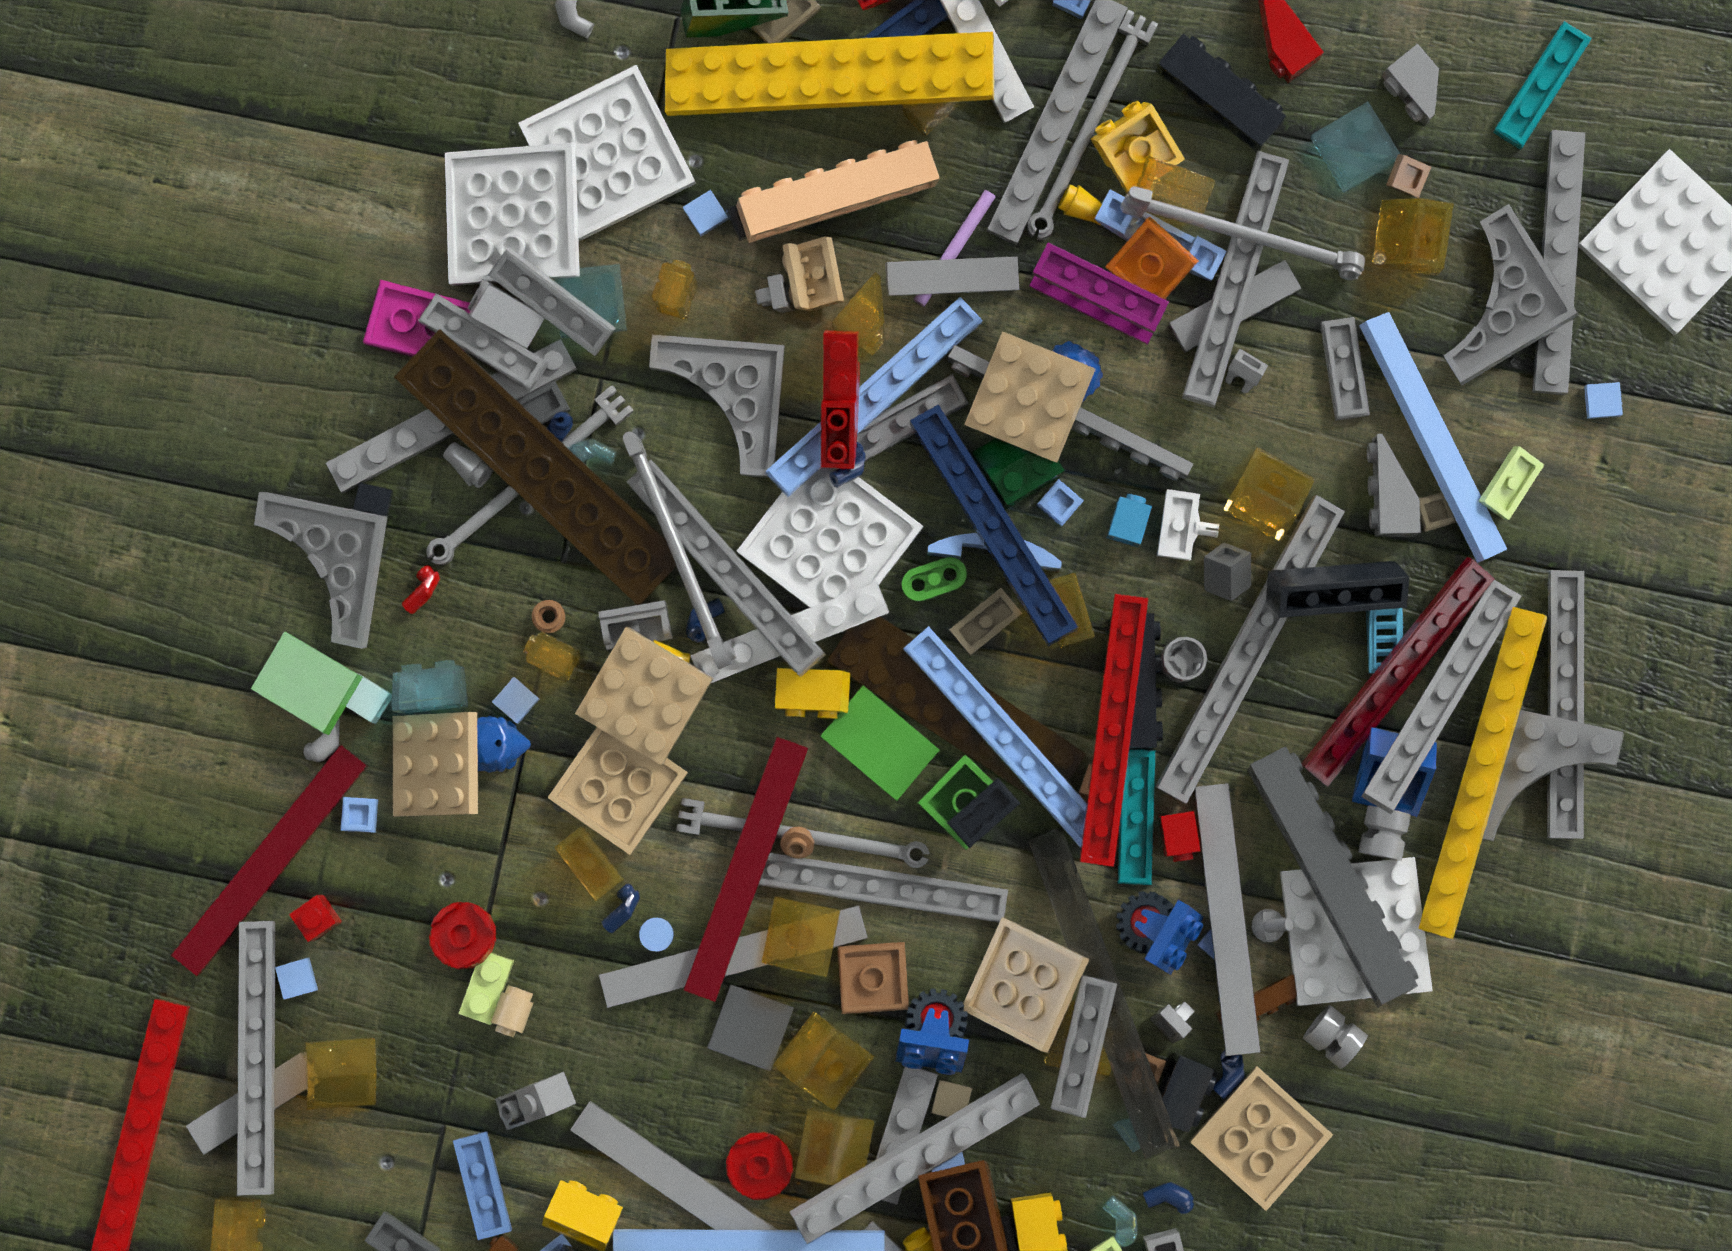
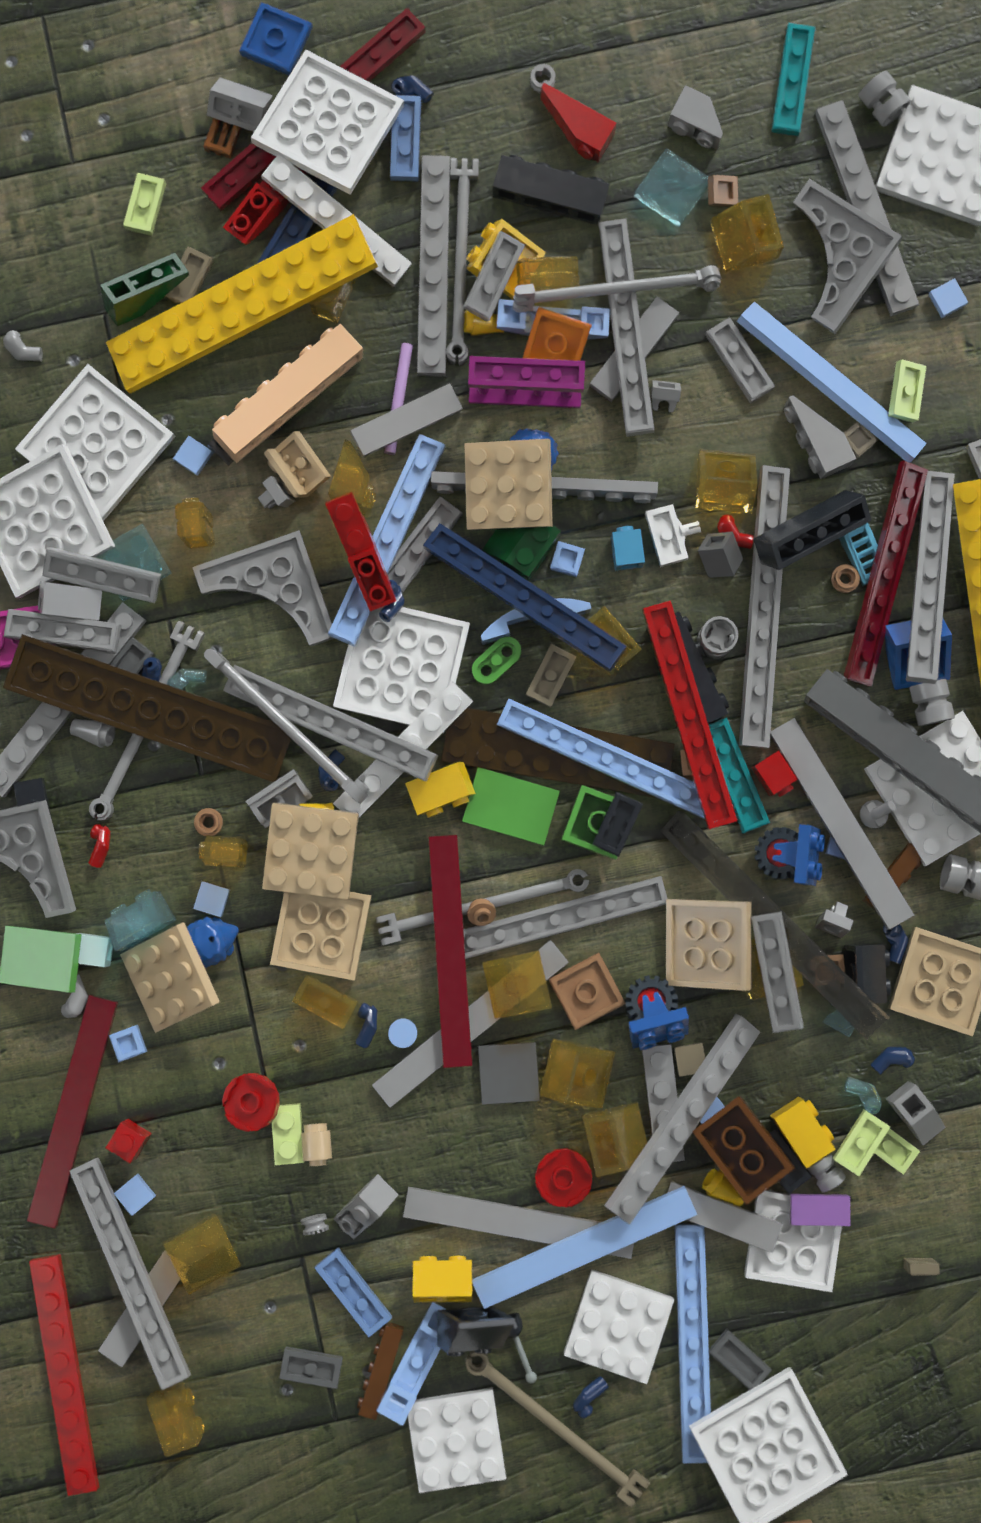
camera: 25 degrees left, 0 degrees up
none -> light grey bush [301,1214,329,1235]
none -> light grey tile [463,231,525,321]
none -> red arm [717,515,754,549]
none -> medium nougat plate [831,564,860,593]
none -> light grey wheel [858,70,911,127]

